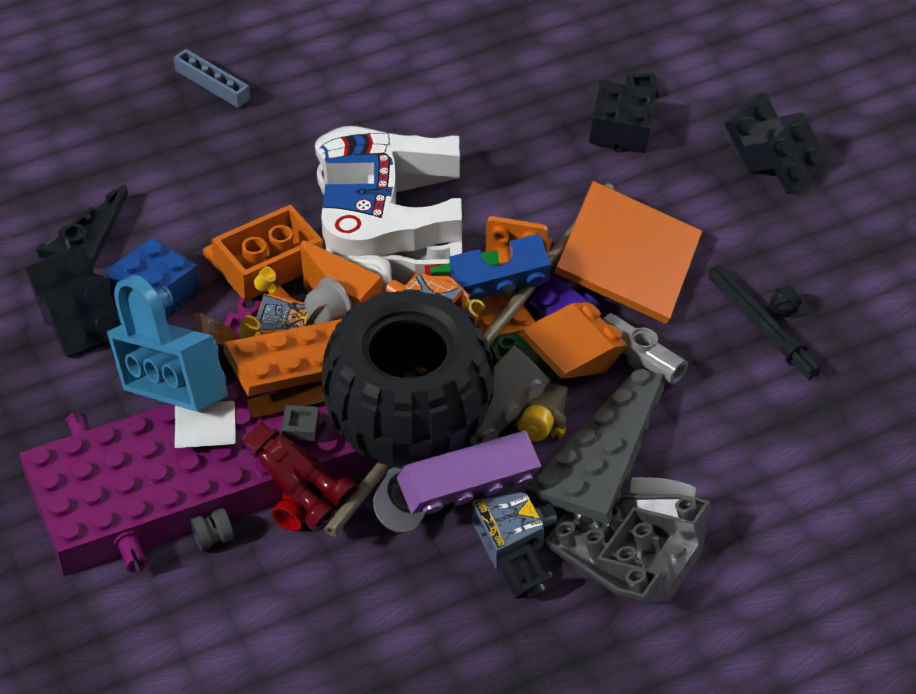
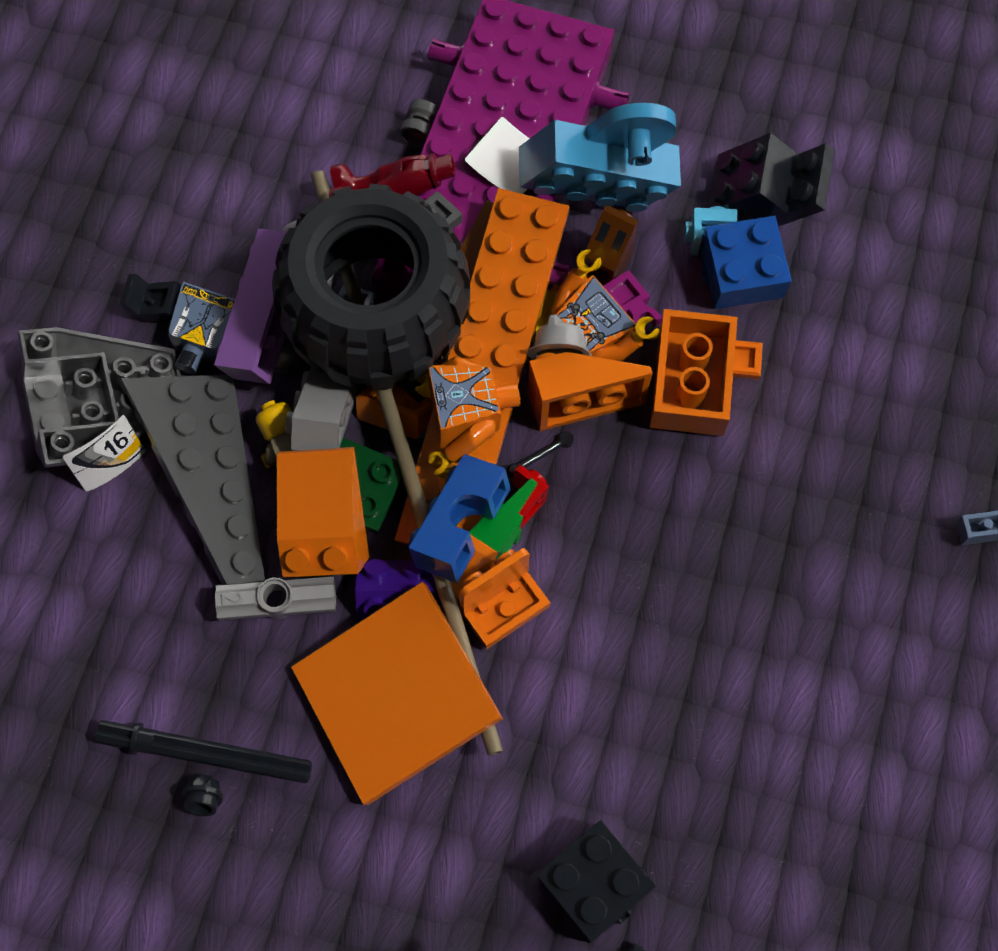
camera: 130 degrees right, 20 degrees up
black wing [37,185,128,267] -> none
white animal [315,126,462,292] -> none

